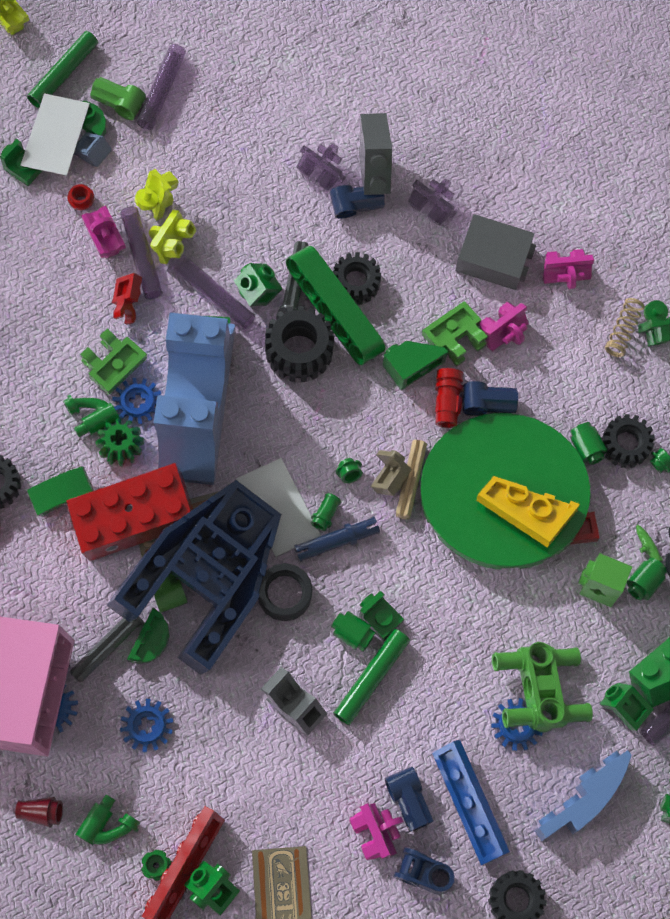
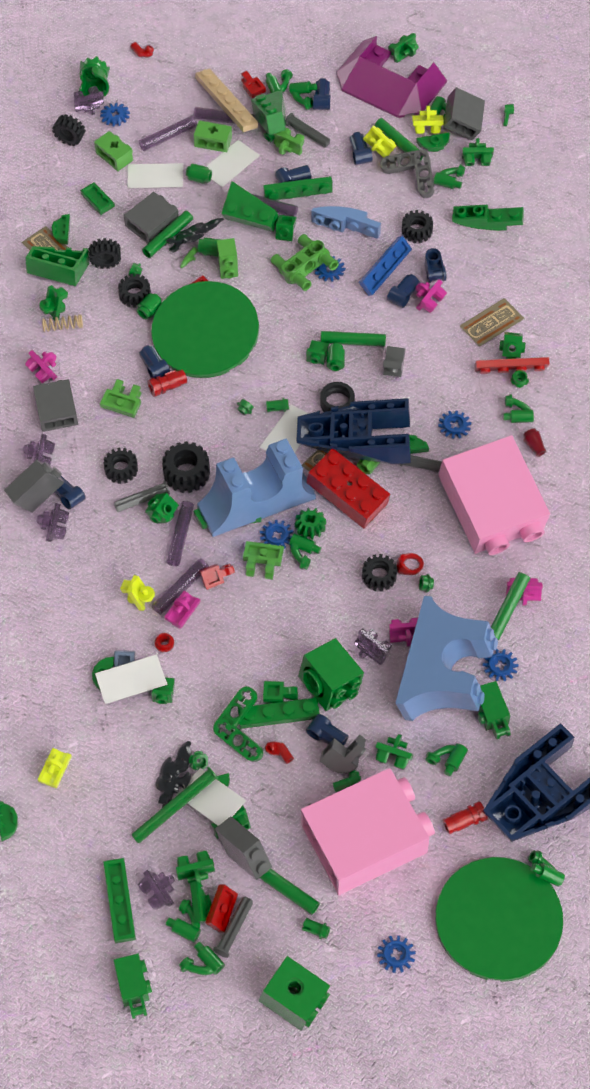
camera: 115 degrees left, 10 degrees down
green piece [26,31,99,108] -> none
green slope [27,466,94,516] -> none
bright green piece [90,77,146,120] -> none
clear purple piece [136,44,186,130] -> none
neon yellow hips [149,210,196,264] -> none
green beam [286,246,385,365] -> none
dark blue pin [294,516,380,562] -> none
dark tan bracket [370,450,412,496] -> none
green slope [382,341,448,390] -> none
tan axle [396,440,427,520] -> none
yellow wing [476,476,580,548] -> none
dark pink hips [479,302,529,352] -> none

